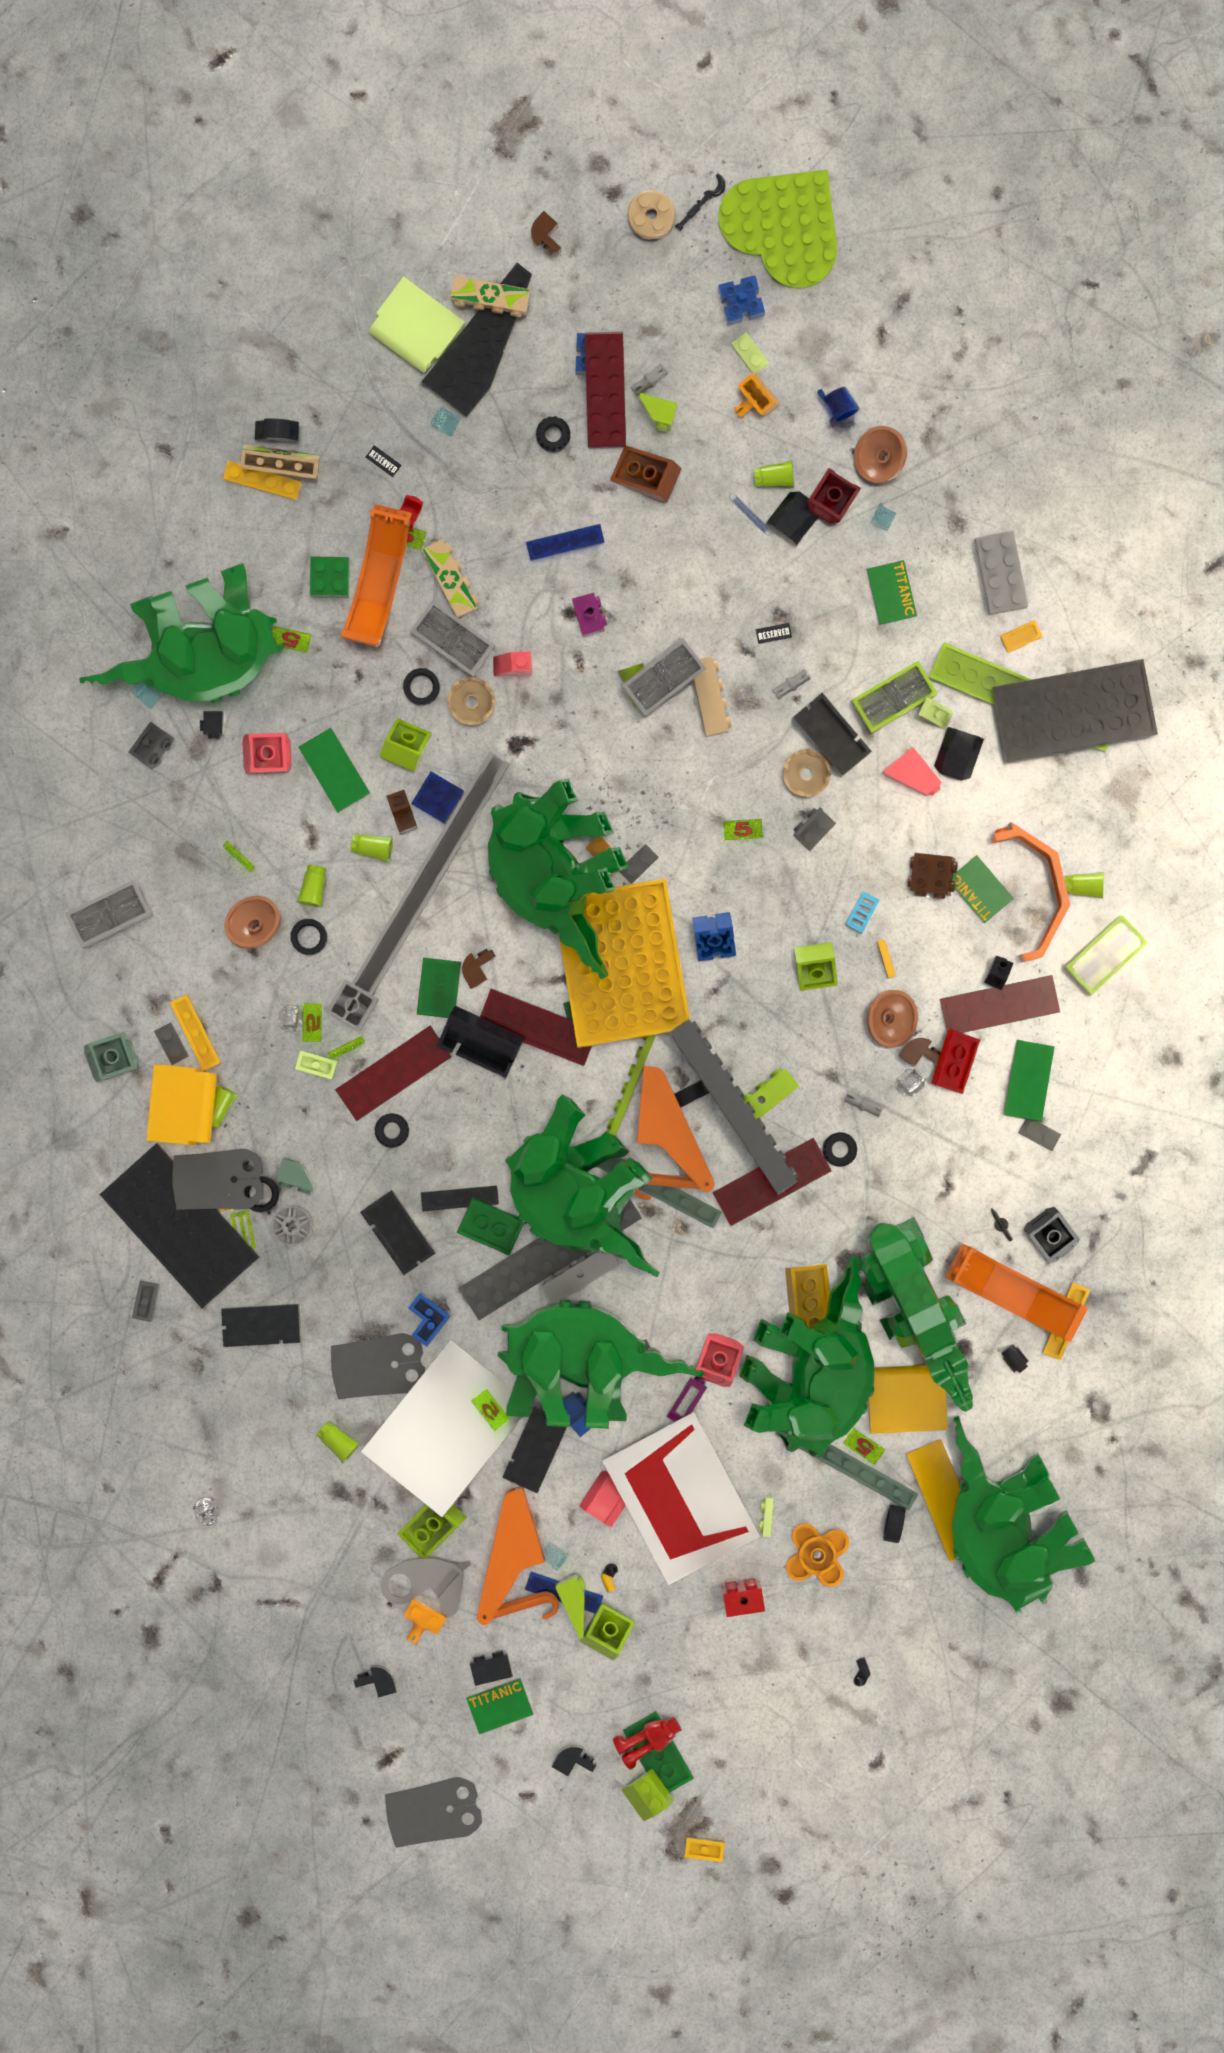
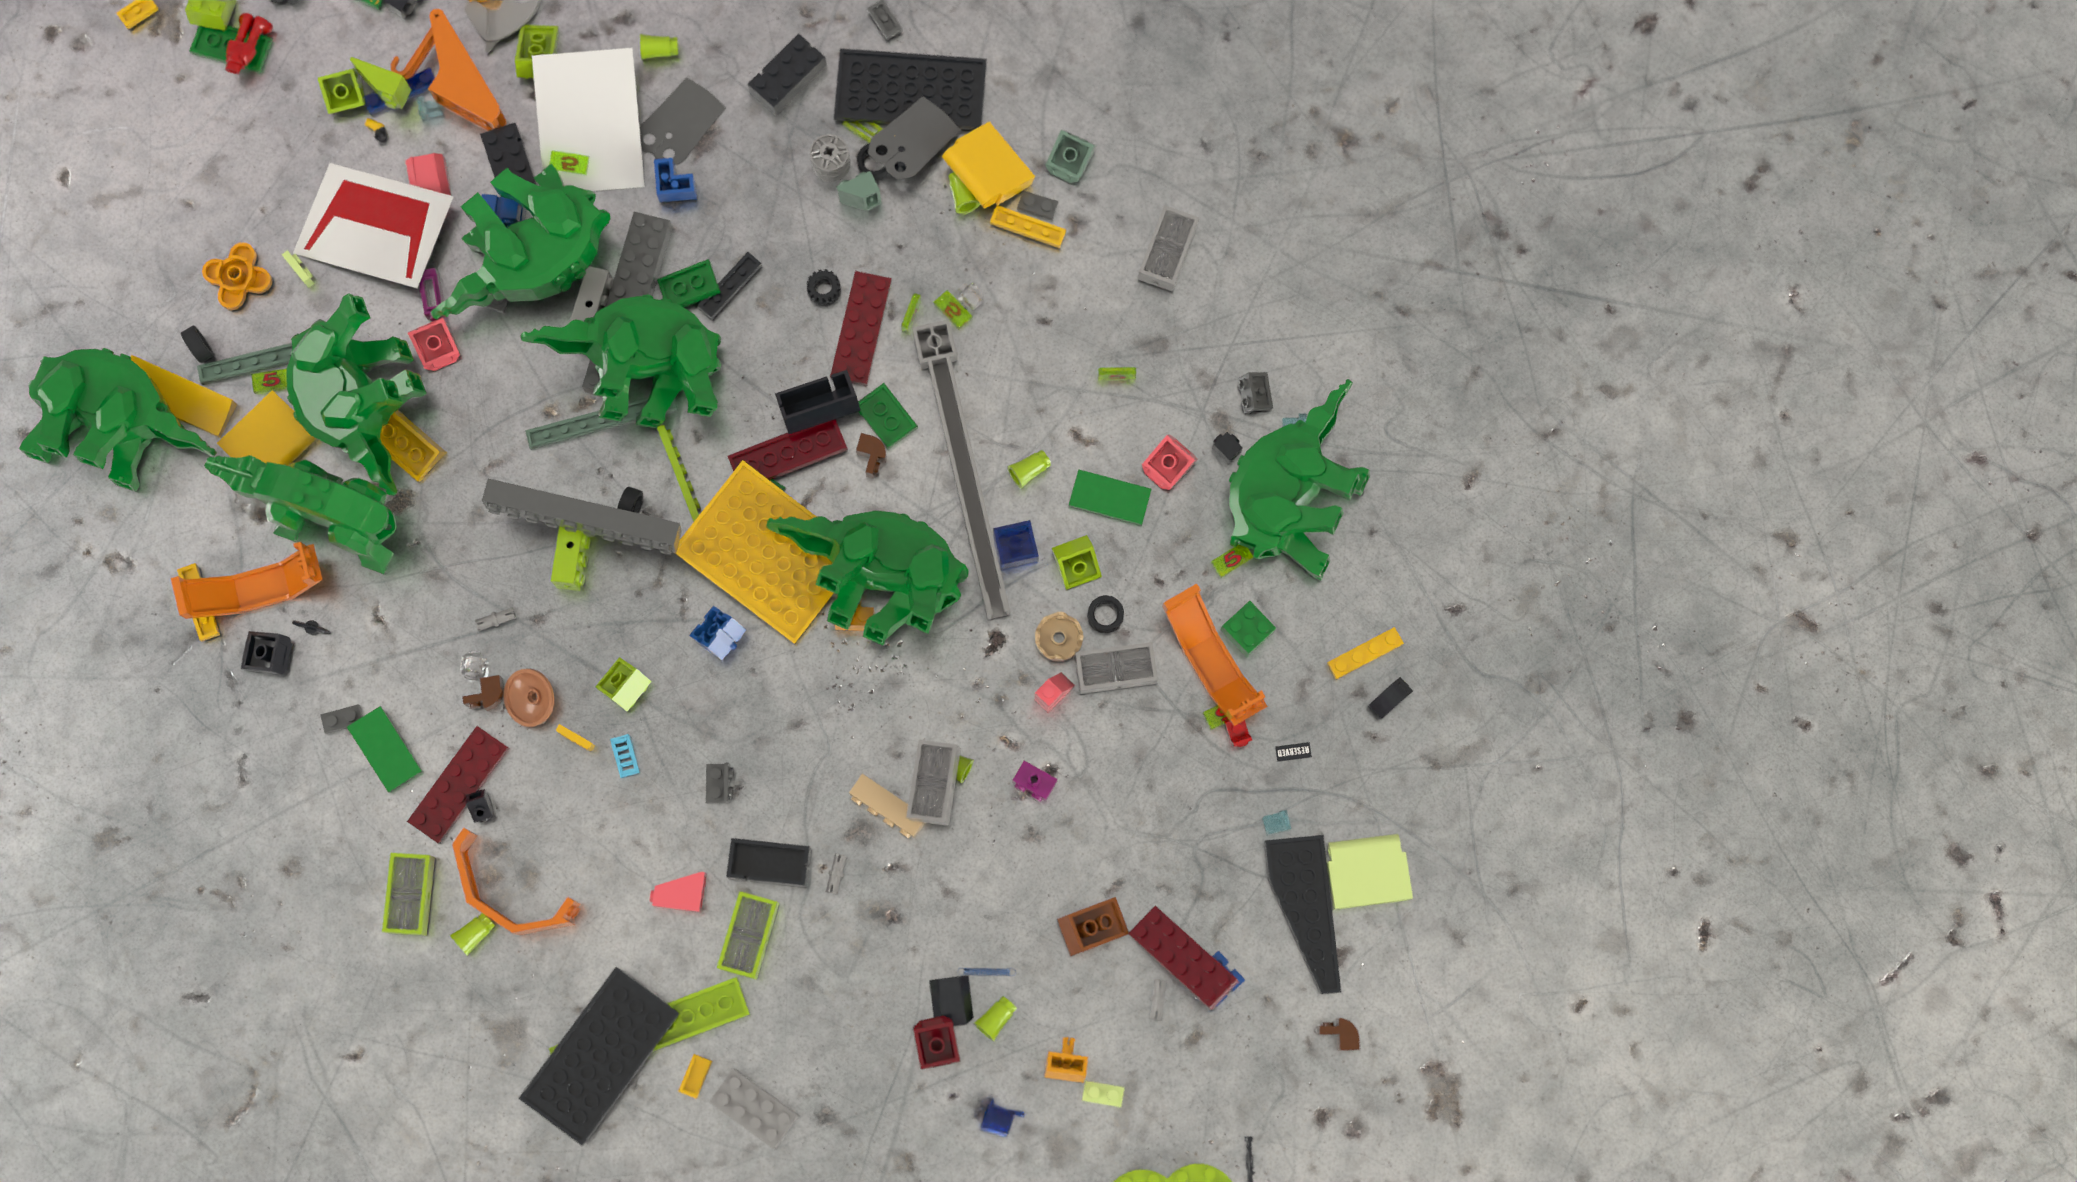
camera: 130 degrees right, 10 degrees down
nougat dish [224,896,280,949] -> none
tan brick [240,444,320,479] -> none
black tyre [290,919,327,955] -> none
yellowish green plate [295,1051,338,1079] -> none
lime plant [296,865,326,907] -> none
black piece [360,1190,436,1275] -> none
reddish brown slope [386,790,418,834] -> none
tan brick [422,539,479,619] -> none
tan brick [450,275,530,317] -> none
clear blue plate [526,524,605,561] -> none
black tyre [536,416,570,452] -> none
dark grey plate [620,844,659,884] -> none
tan plate [627,190,675,240] -> none
orange piece [634,1066,715,1200] -> none
lime slope [639,393,677,432] -> none
dark red plate [712,1137,832,1226] -> none
blue brick [718,275,765,326] -> none
red brick [722,1578,765,1617] -> none
clear neon green tile [723,819,763,841] -> none
black sticker [756,623,792,644] -> none
tan plate [783,749,831,798] -> none
black tyre [823,1132,857,1167] -> none
black arm [853,1657,871,1687] -> none
nougat dish [854,426,907,483] -> none
green tile [866,560,917,625] -> none
clear light blue panel [871,503,897,531] -> none
reddish brown brick [908,853,958,899] -> none
yellowish green plate [919,698,953,729] -> none
red tile [931,1029,980,1094] -> none
black slope [934,727,984,781] -> none
green tile [953,855,1014,924] -> none
black brick [1001,1344,1029,1374] -> none

